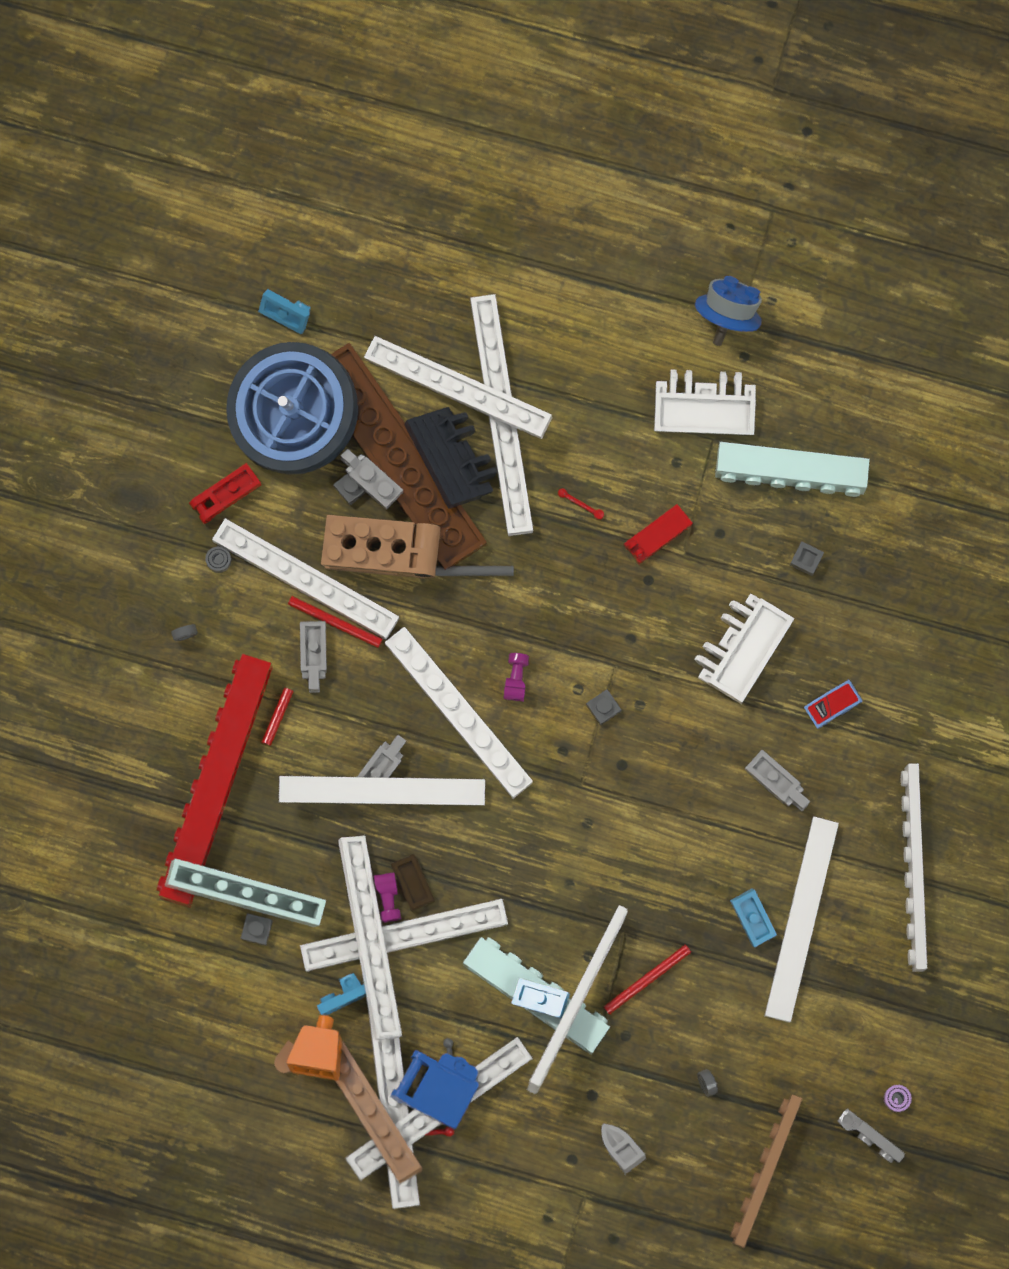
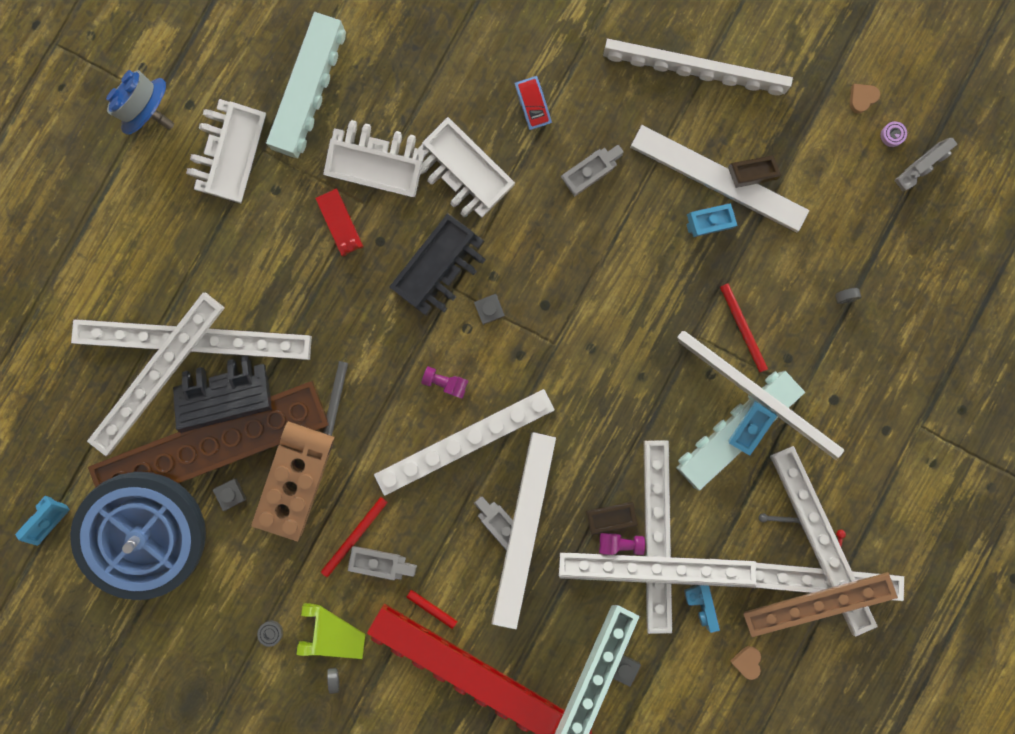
camera: 70 degrees left, 10 degrees up
red plate [189,463,261,524] -> none
white plate [212,519,399,640] -> none
orange torso [287,1015,342,1081] -> none
light grey hinge [341,449,403,510] -> none
blue piece [390,1050,479,1129] -> none
red hinge [558,488,604,520] -> none
light grey plate [602,1124,646,1174] -> none
medium nougat plate [730,1094,802,1248] -> none
dark grey plate [790,541,824,576] -> none
none -> lime flag [297,603,365,659]
none -> white hinge [323,120,425,197]
none -> black hinge [389,213,486,316]
none -> dark brown tile [728,155,781,188]
none -> medium nougat tile [850,84,880,114]

